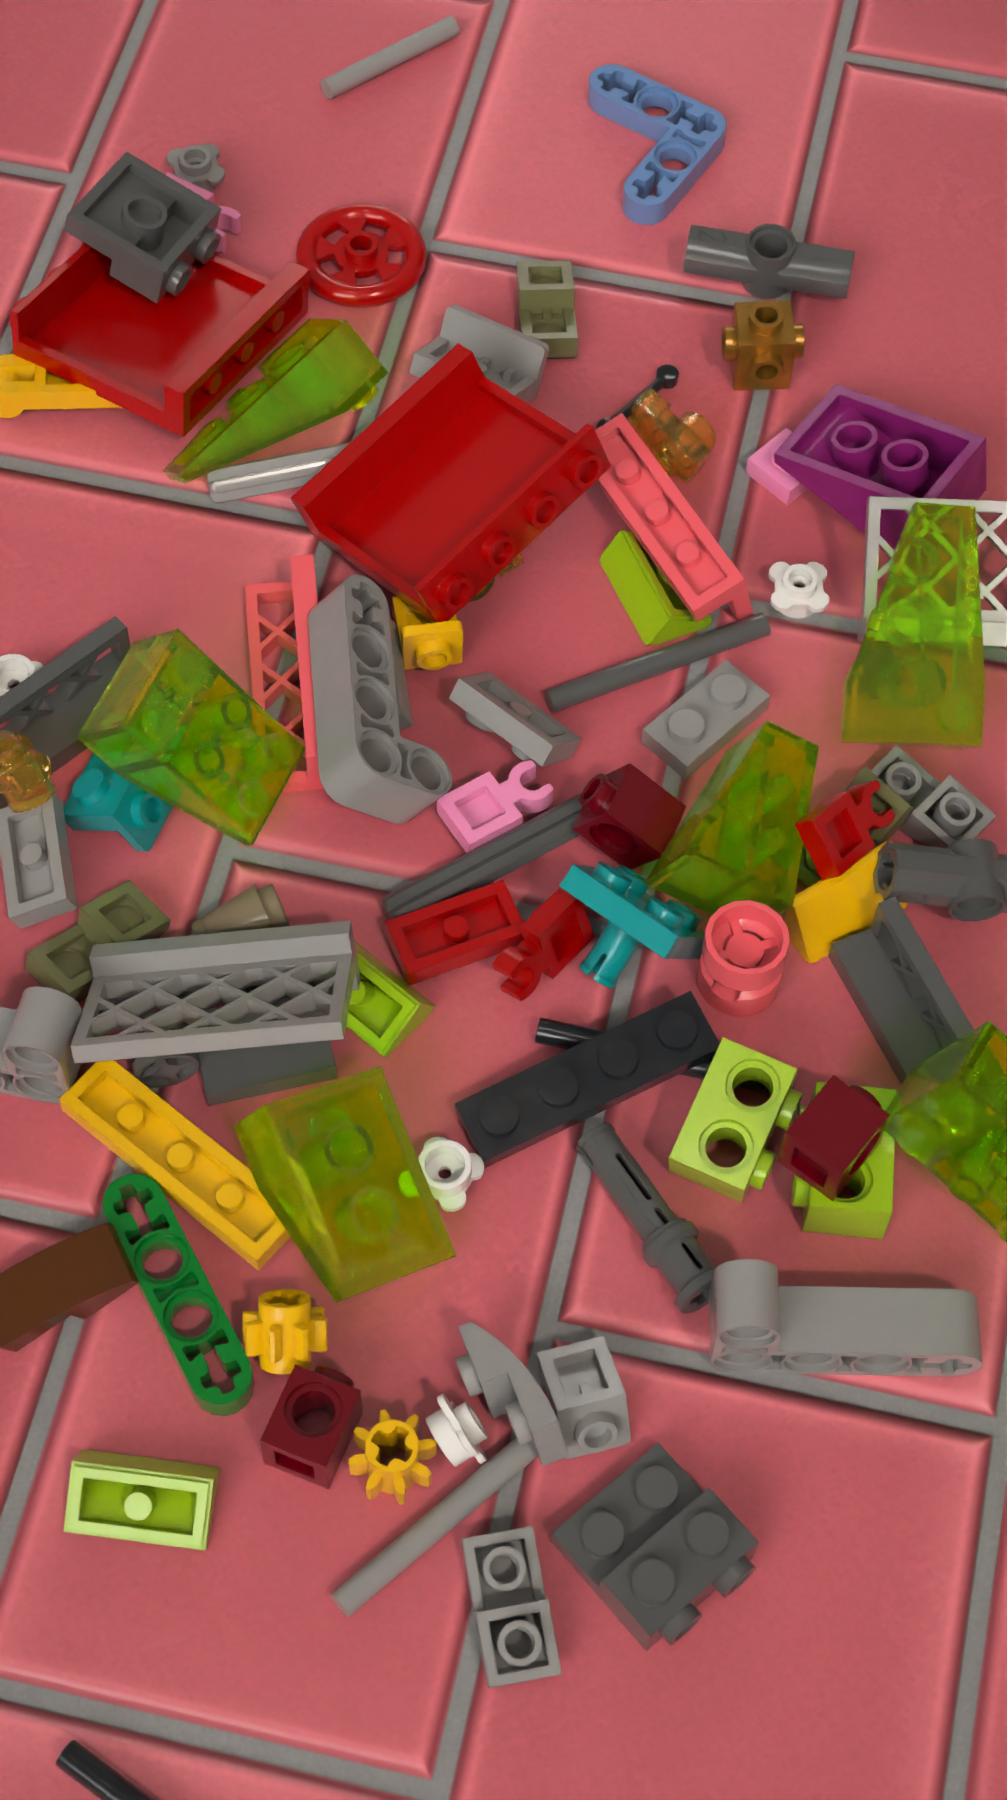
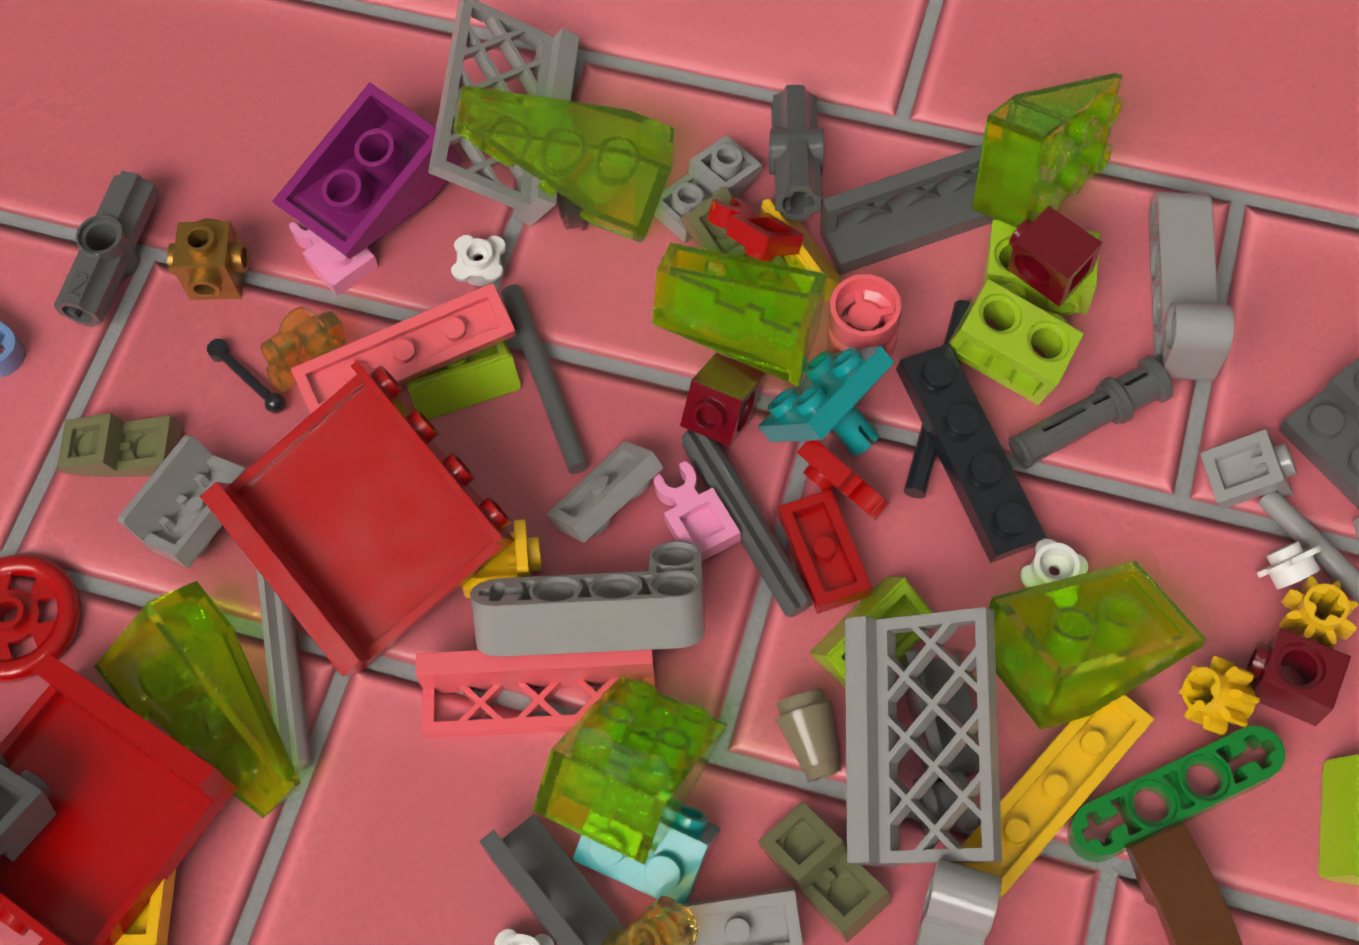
camera: 80 degrees left, 5 degrees up
light grey slope [455,1322,569,1466] -> none
light grey plate [641,660,770,780] -> none

